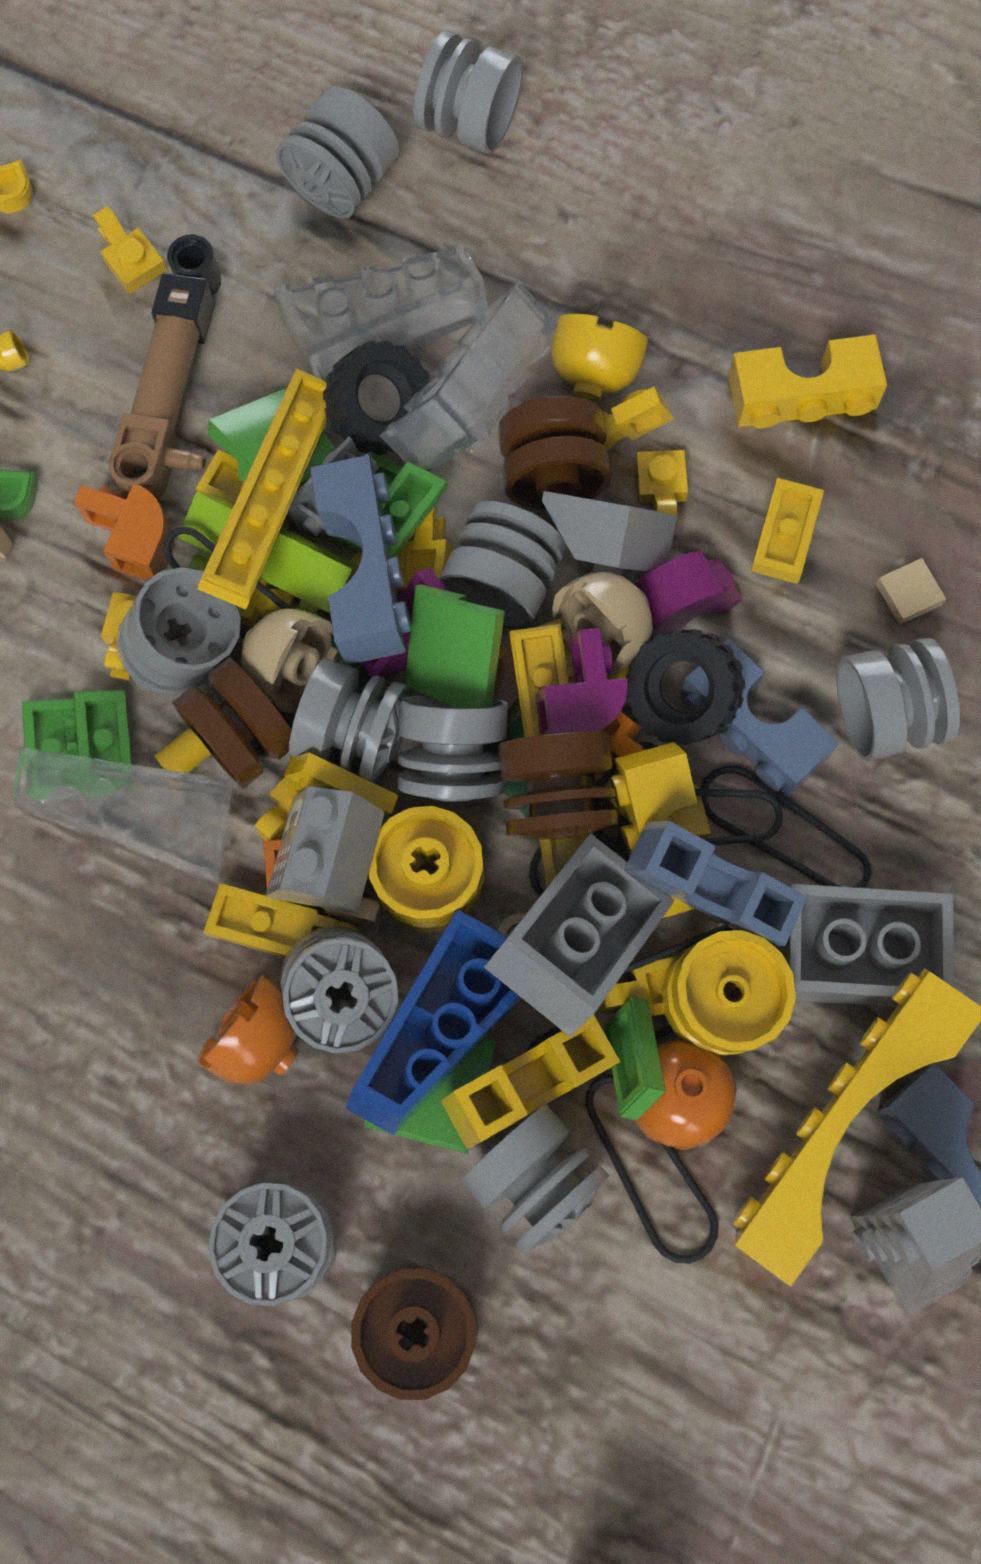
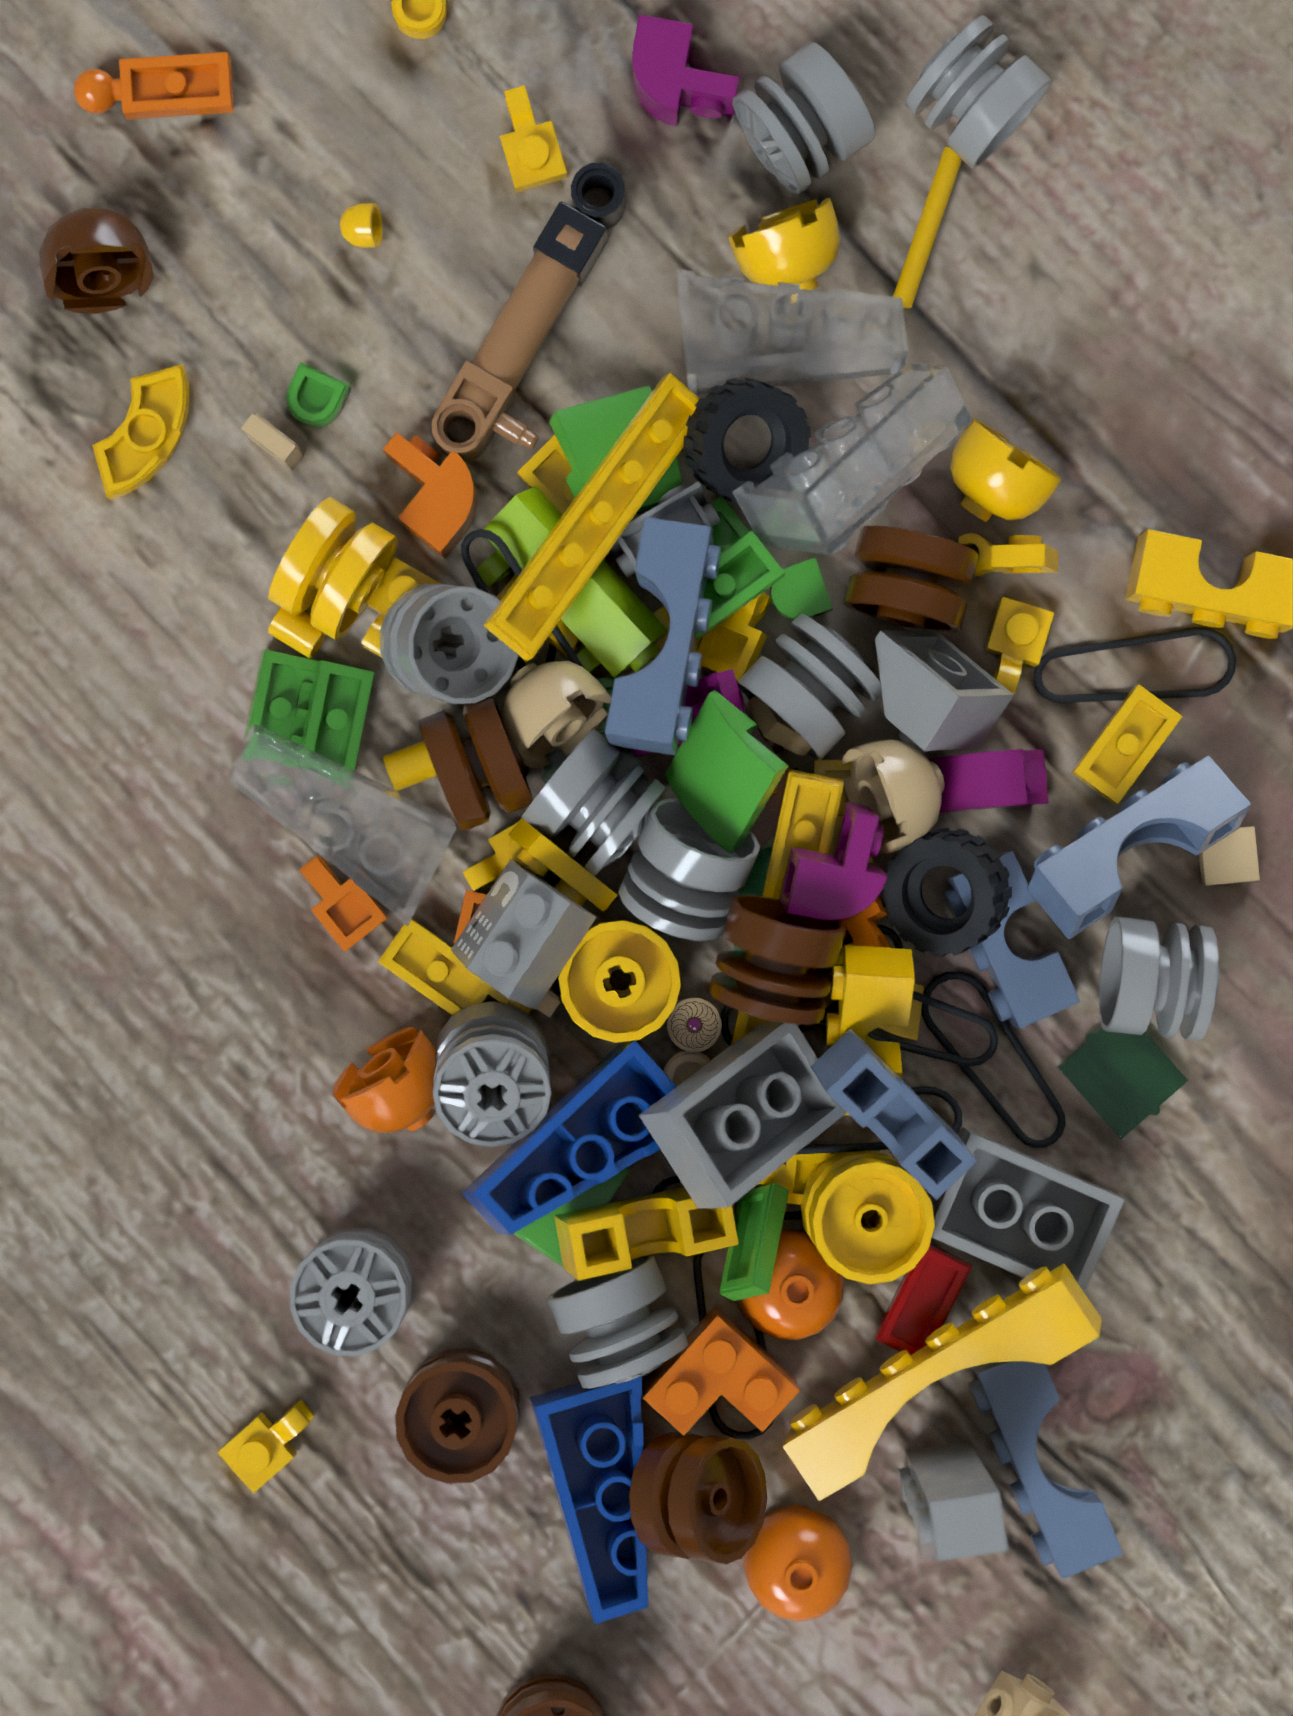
camera: 15 degrees right, 15 degrees up
none -> yellow plate [217,1399,315,1494]
none -> yellow wheel [268,497,398,641]
none -> yellow hinge [268,607,327,659]
none -> orange plate [299,854,389,952]
none -> blue wedge [530,1376,648,1624]
none -> reddish brown wheel [629,1432,767,1564]
none -> magenta brick [632,14,739,127]
none -> orange brick [643,1305,800,1436]
none -> tan tile [666,998,722,1052]
none -> yellow cylinder [728,198,840,297]
none -> orange cylinder [743,1505,853,1622]
none -> tan tile [747,695,811,756]
none -> bright green tile [771,558,833,621]
none -> red tile [874,1244,973,1355]
none -> yellow bar [891,147,962,308]
none -> sand blue arch [1027,755,1251,940]
none -> black piece [1034,627,1236,703]
none -> clear green piece [1057,1028,1188,1139]

